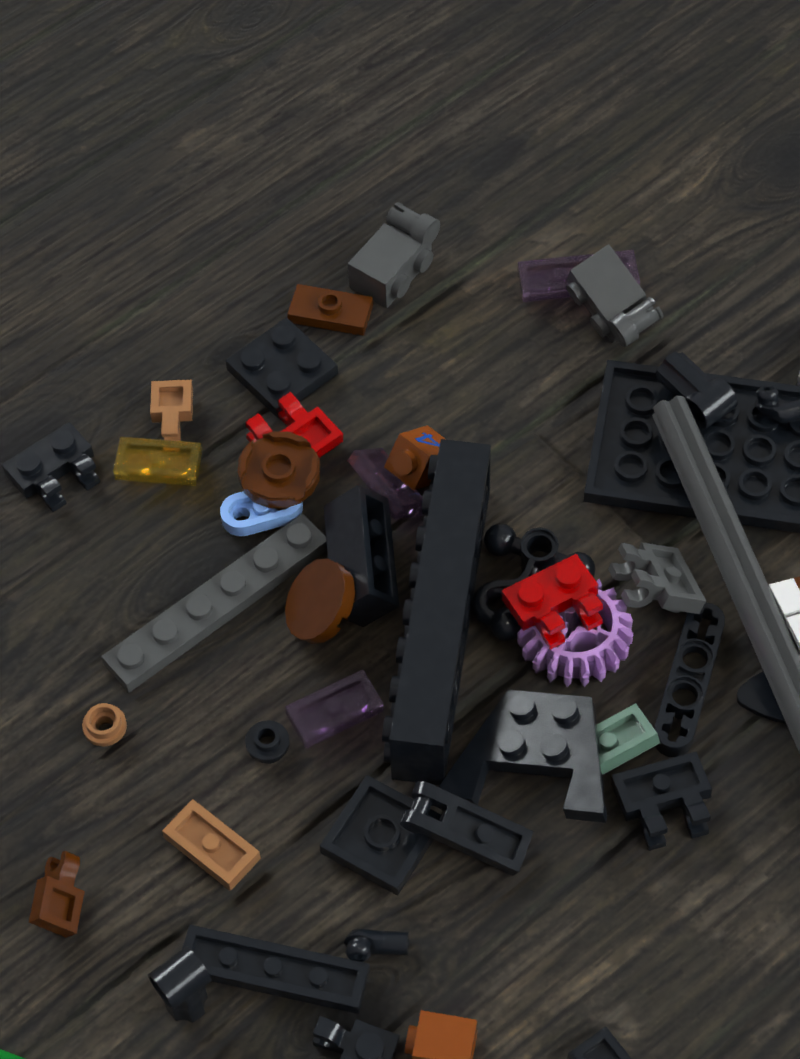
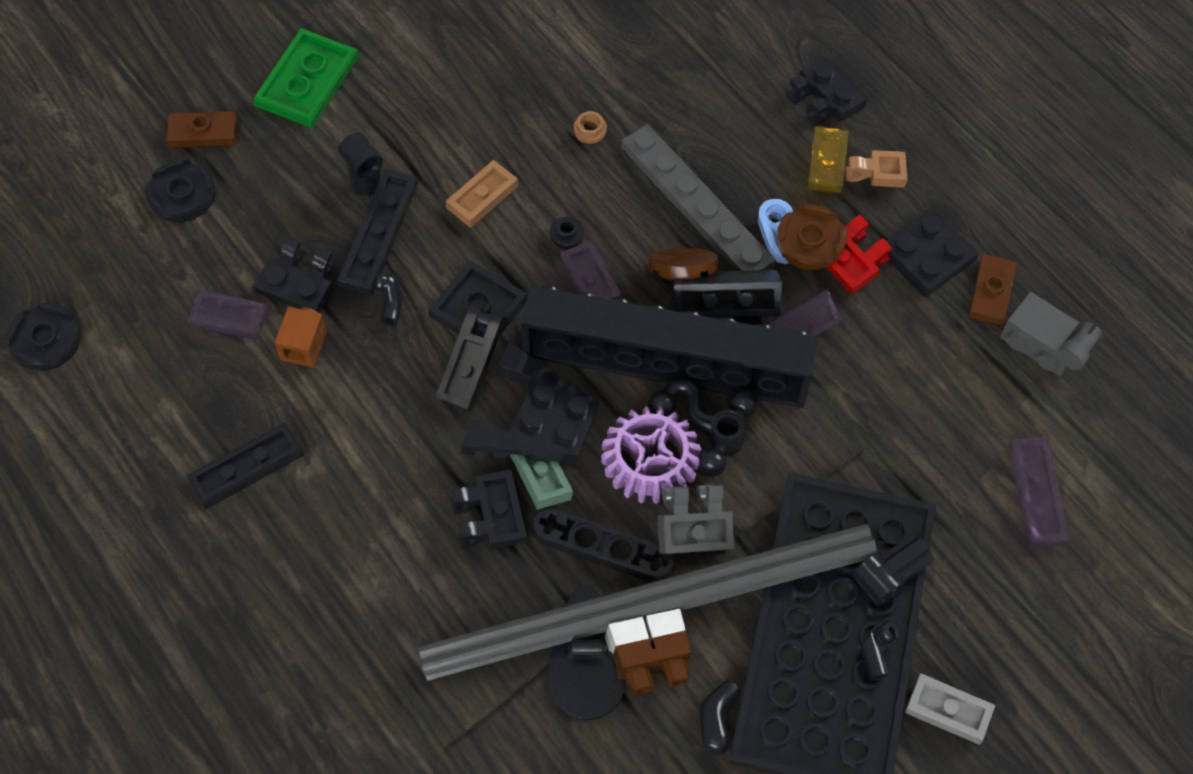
camera: 90 degrees right, 5 degrees up
reddish brown plate [29,851,85,938] -> none
dark orange brick [384,425,446,490] -> none
red plate [501,554,603,650] -> none
dark grey hinge [566,244,664,347] -> none

